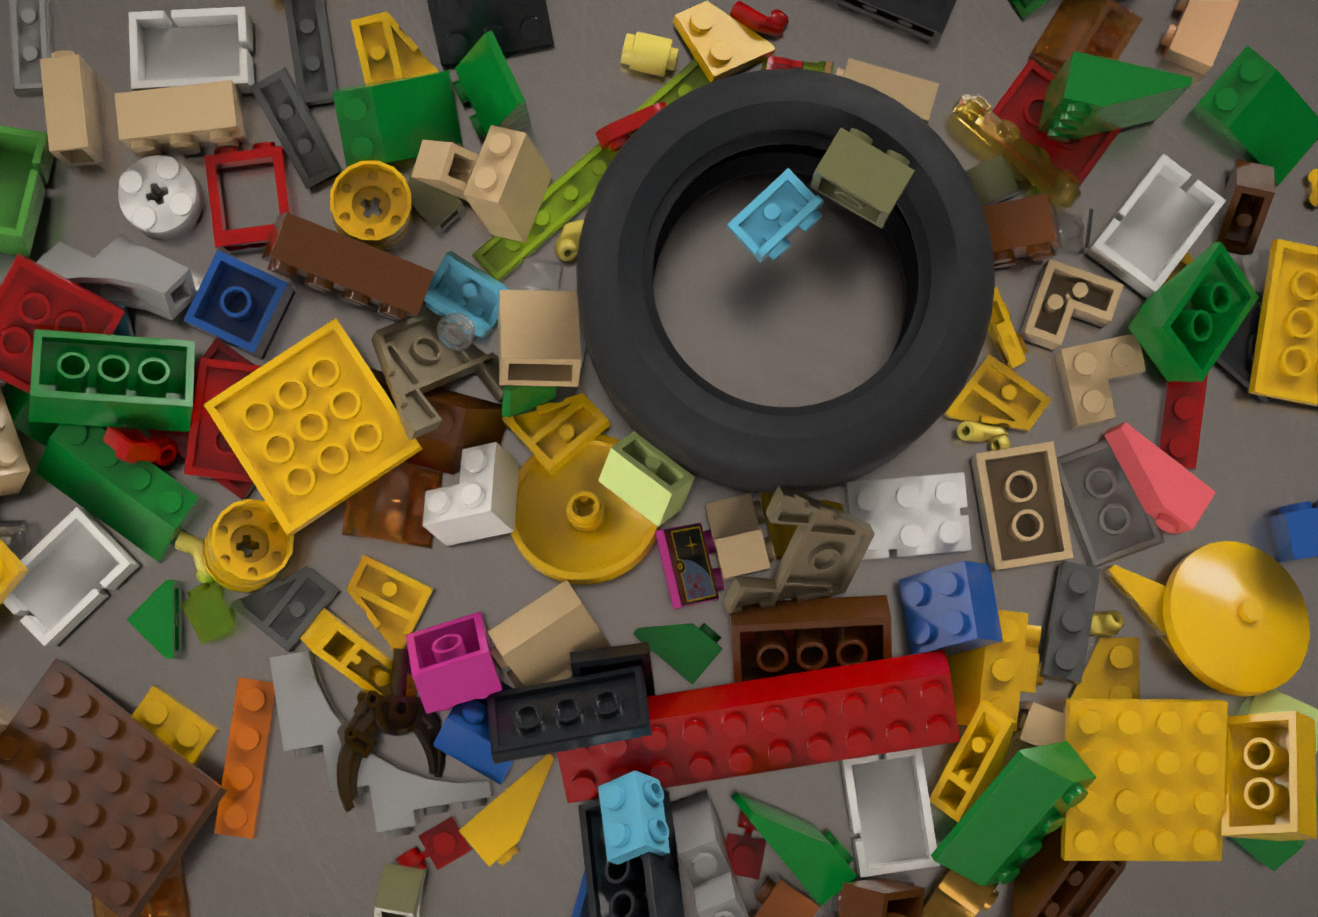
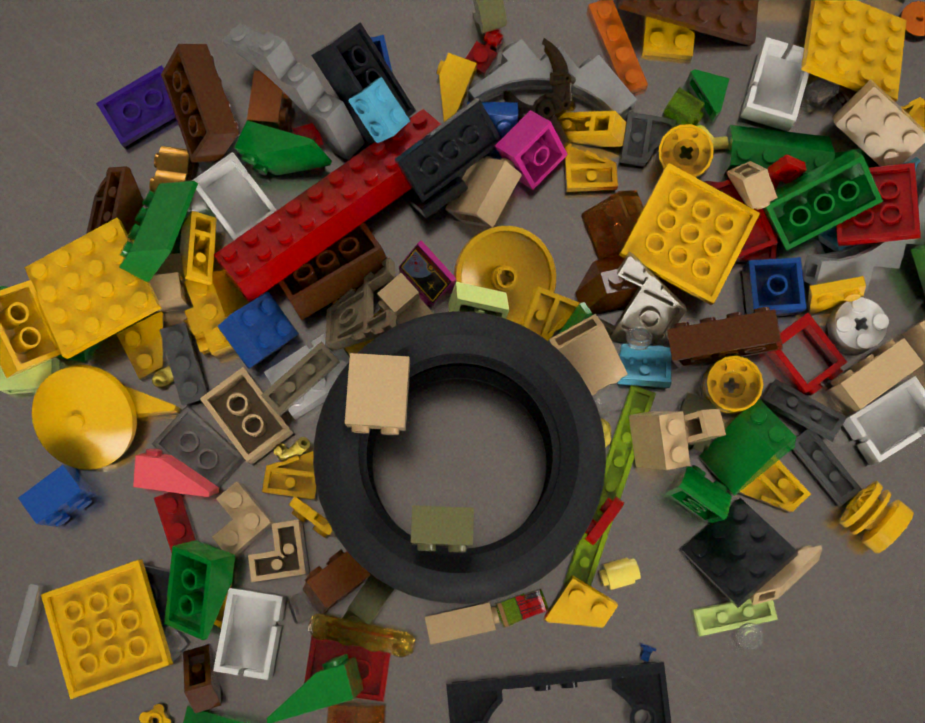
camera: 150 degrees right, 5 degrees down
white brick [422,442,519,546] -> none
green slope [633,623,723,685] -> none
medium azure bracket [727,168,824,263] -> none
red arm [730,1,789,37] -> none
none -> dark tan plate [261,341,340,416]
none -> tan brick [345,353,410,435]
none -> tan slope [727,161,777,209]
none -> yellow wing [807,276,866,315]

